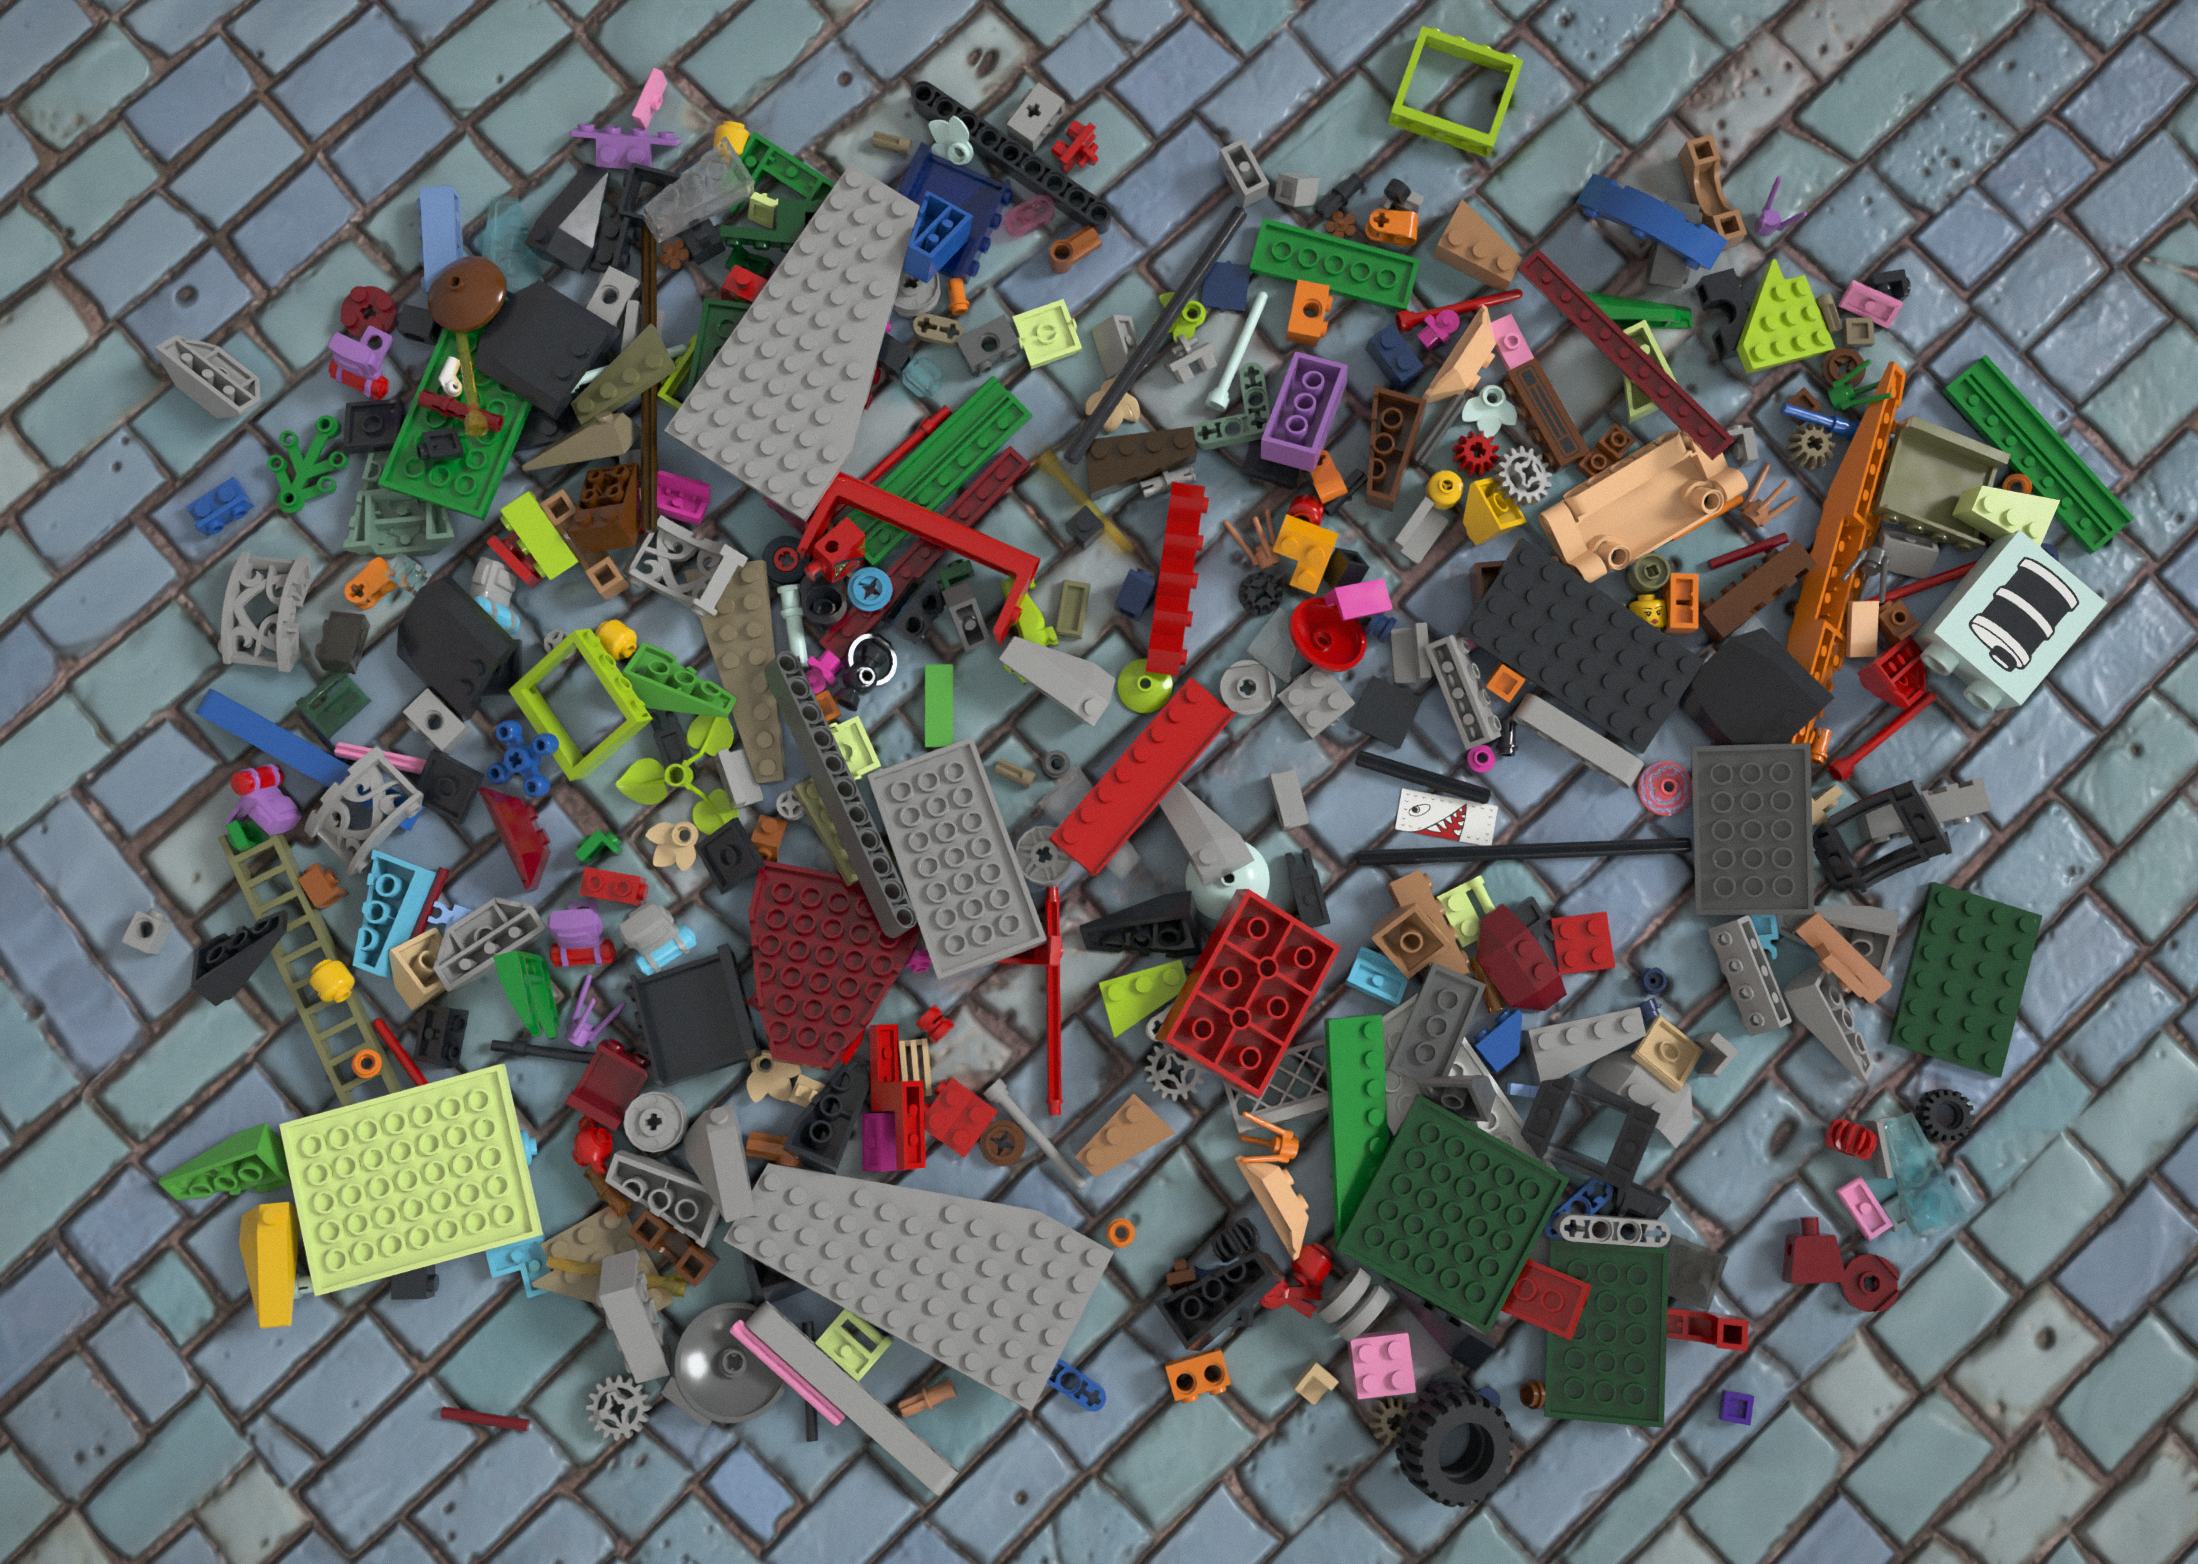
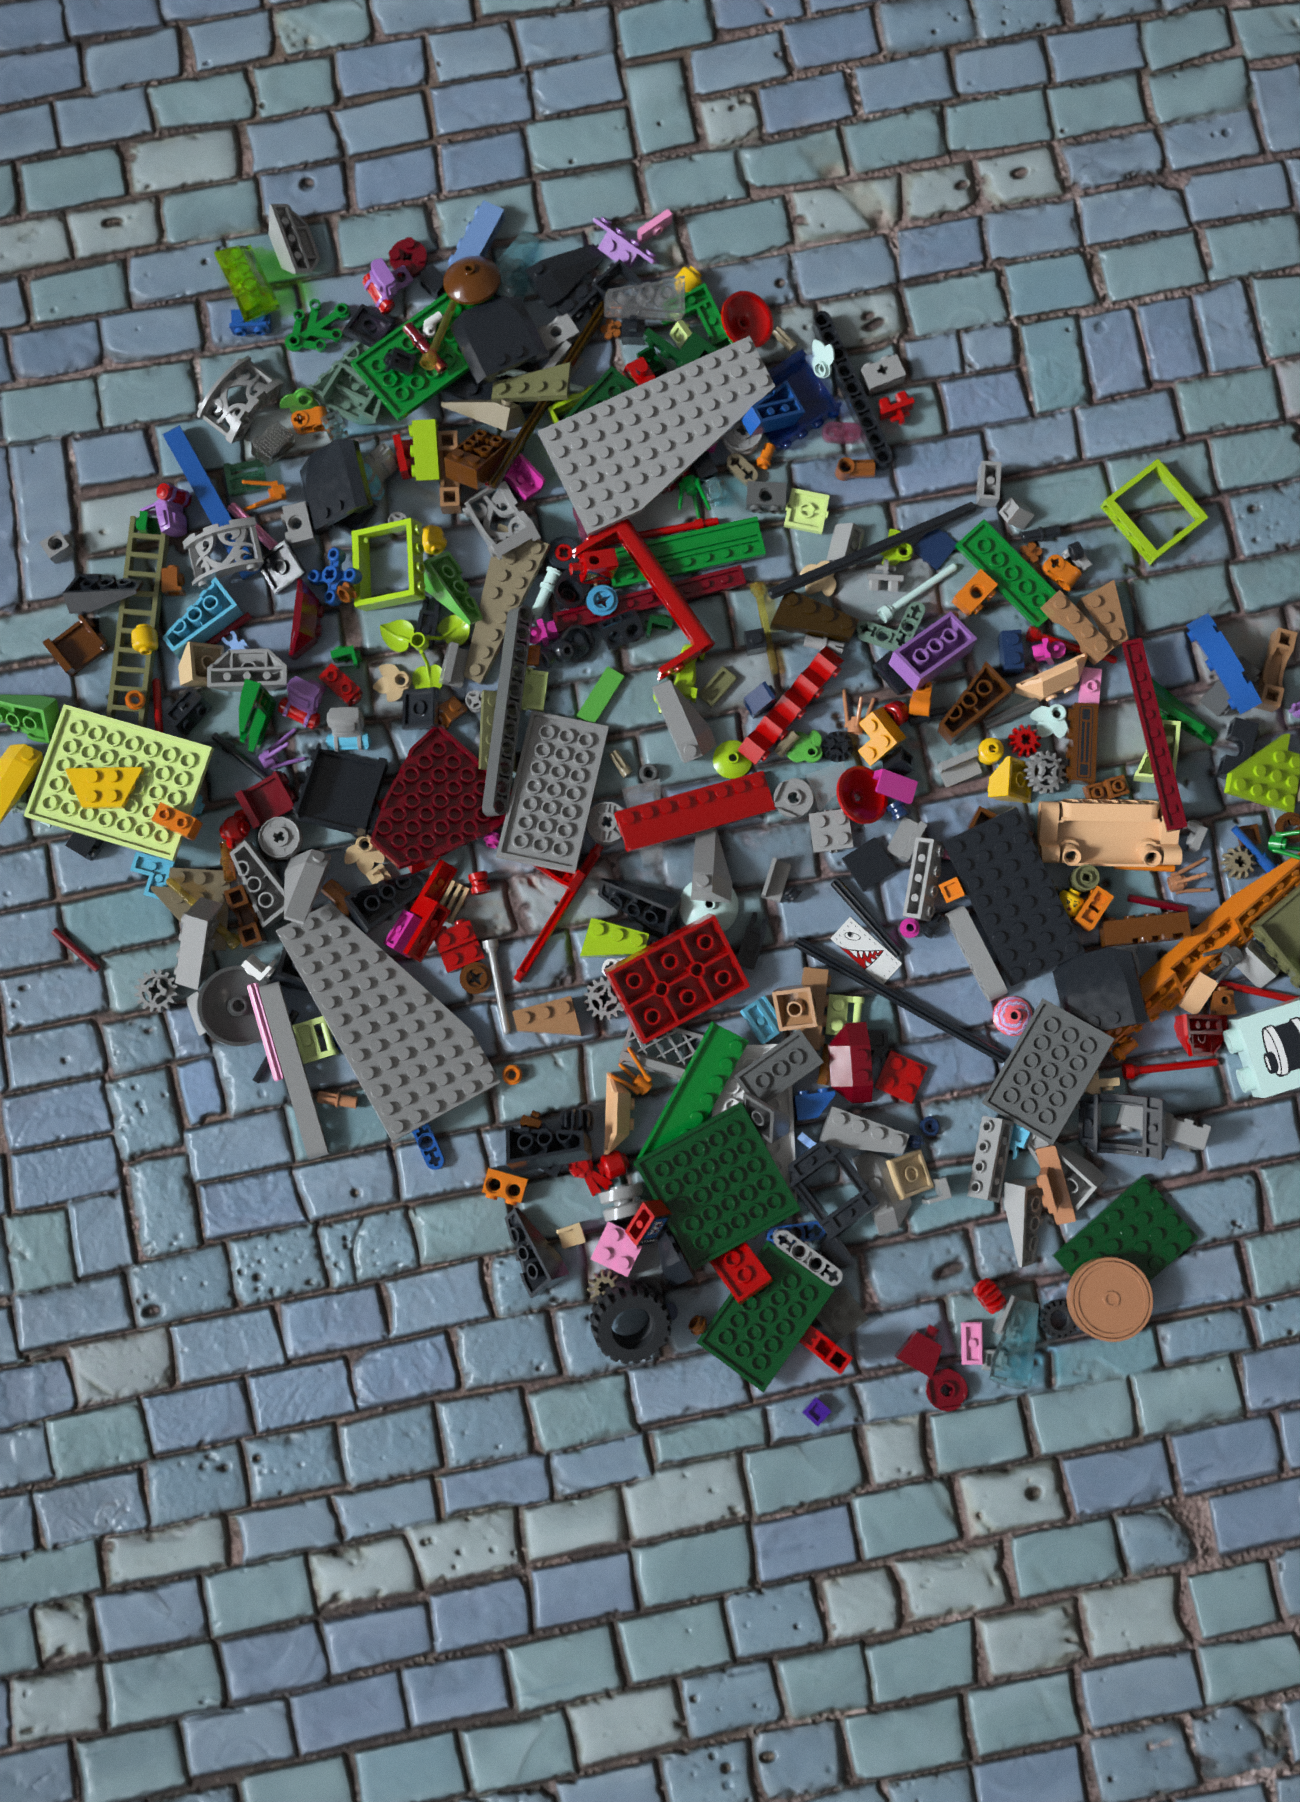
camera: 35 degrees right, 0 degrees up
dark grey brick [941,581,991,652] -> none
none -> reddish brown panel [42,614,109,677]
none -> yellow wing [65,767,144,809]
none -> orange brick [151,802,203,841]
none -> clear neon green windscreen [213,244,280,322]
none -> white bracket [241,953,278,981]
none -> orange plant [242,480,287,512]
none -> bright green plate [280,388,319,414]
none -> dark orange plate [337,581,358,602]
none -> black wedge [505,1207,570,1298]
none -> red brick [625,1199,672,1247]
none -> green plant [678,475,711,519]
none -> red dish [721,291,773,348]
none -> dark tan piece [773,729,800,757]
none -> black bush [782,885,802,904]
none -> bright green plate [786,730,822,763]
none -> medium nougat arch [1040,590,1114,665]
none -> nougat brick [1066,1257,1153,1342]

